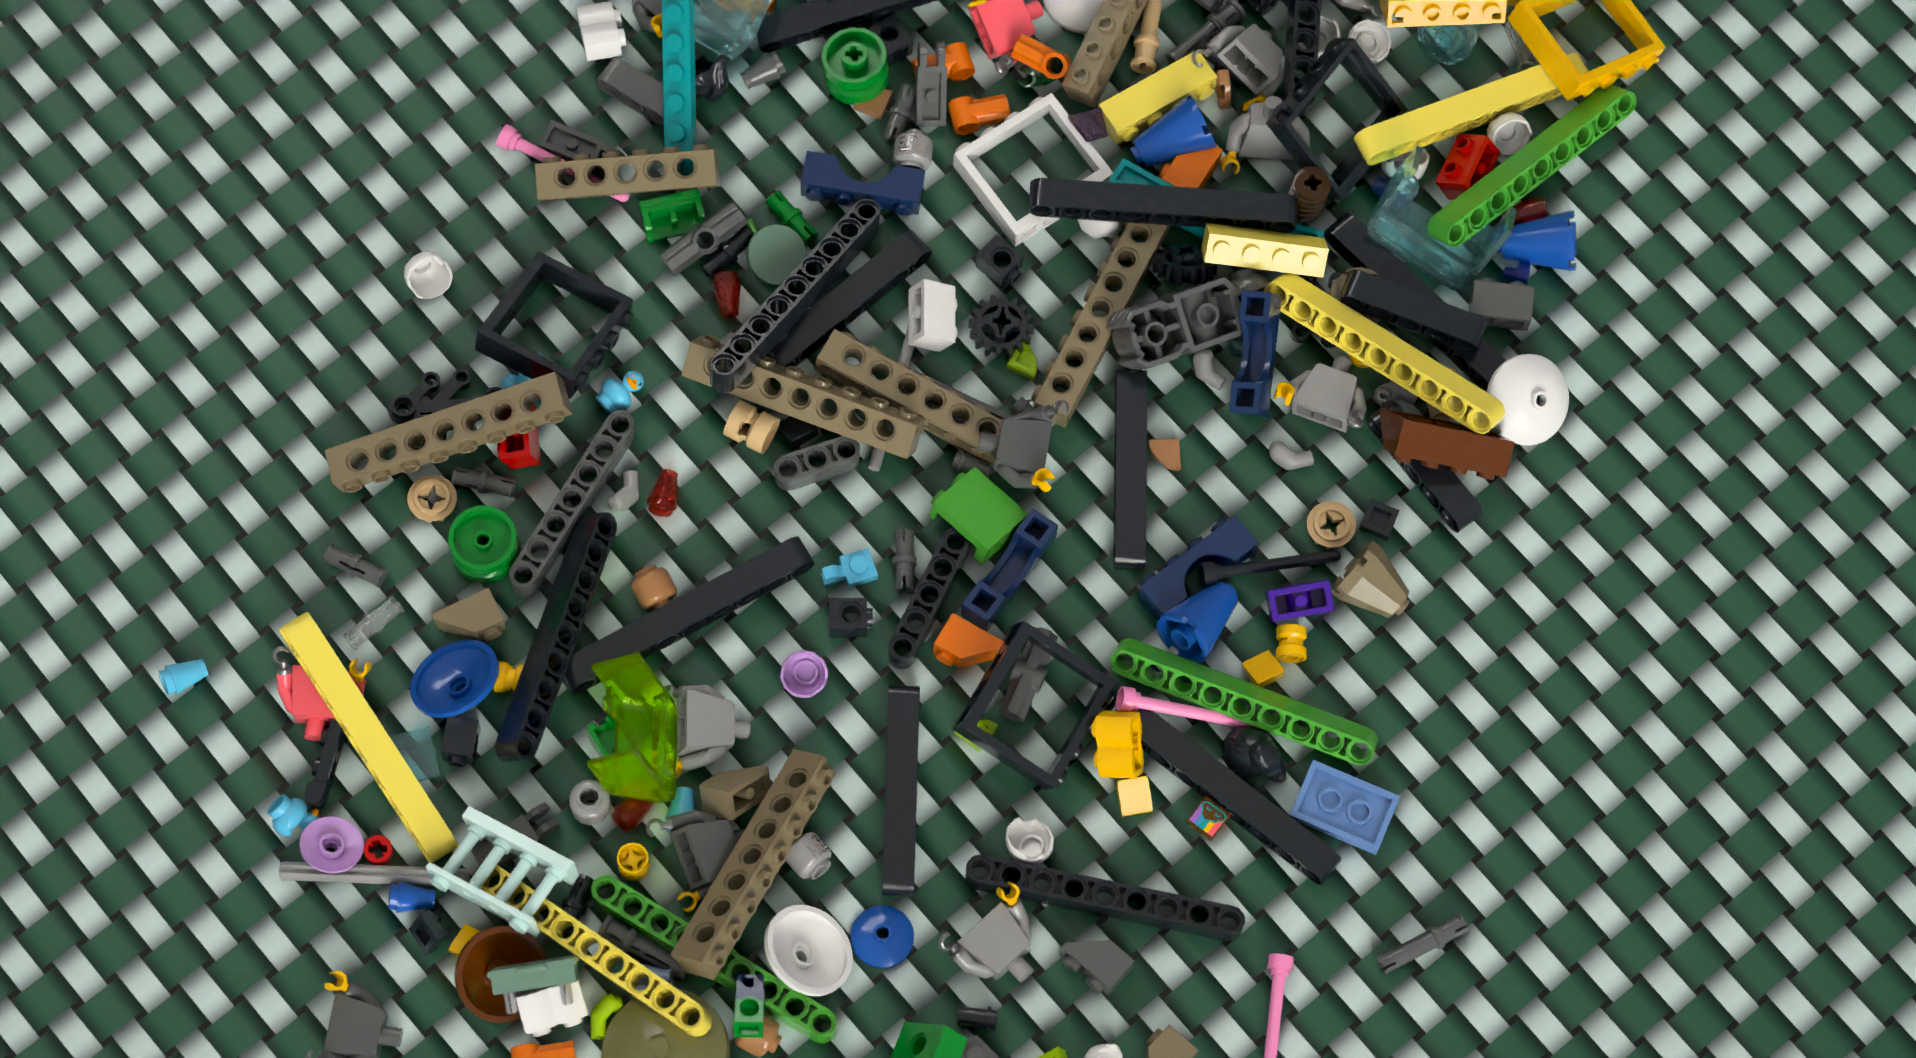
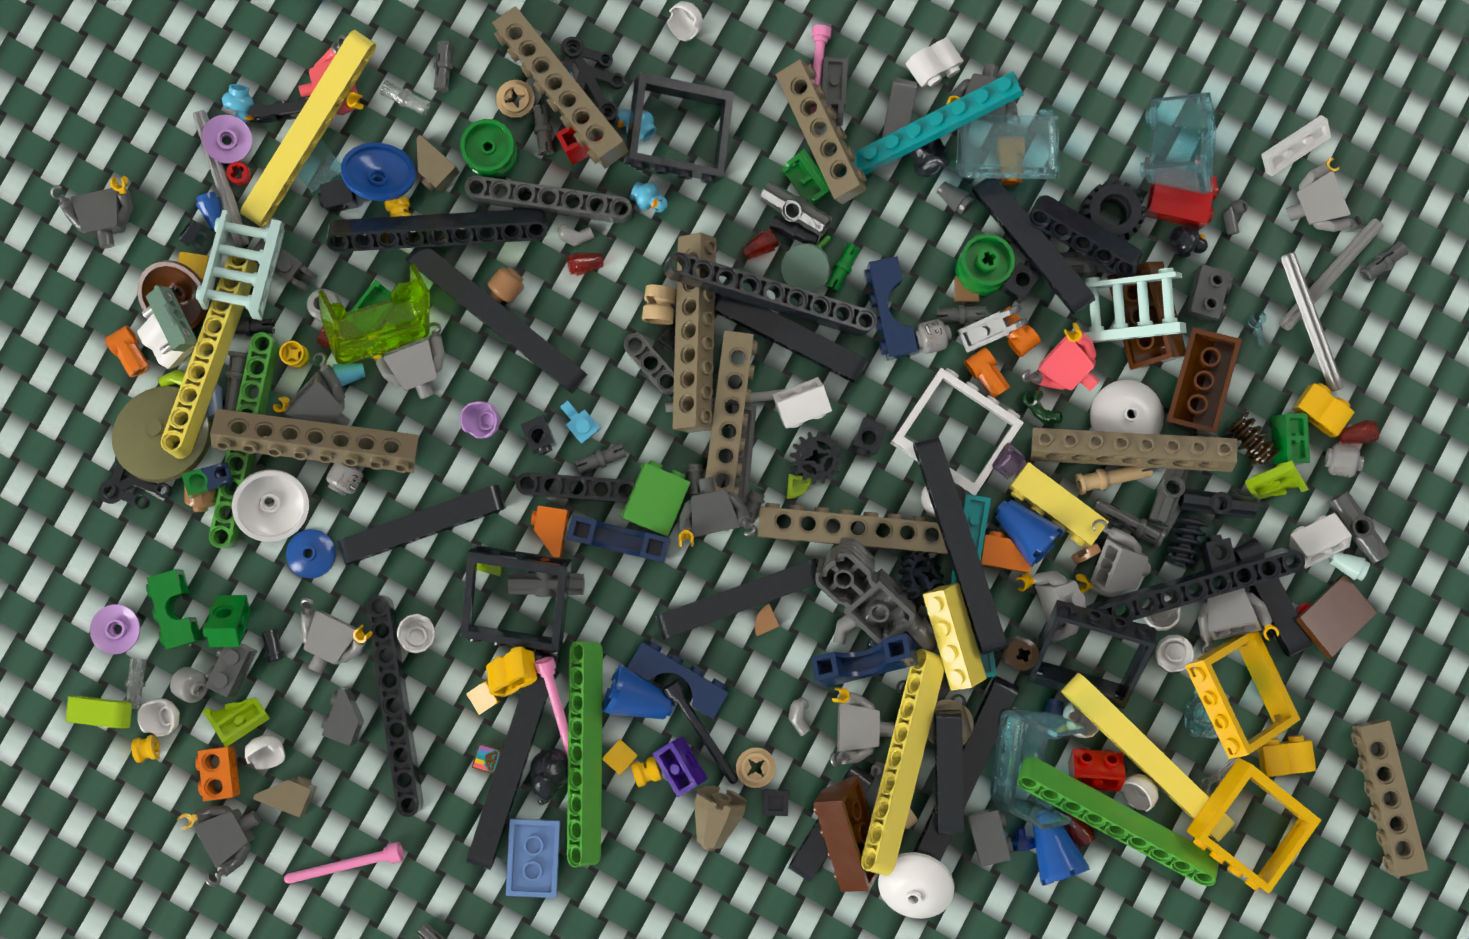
camera: 75 degrees right, 15 degrees up
dark tan slope [699,765,771,820] -> none
orange piece [1011,33,1072,79] -> none

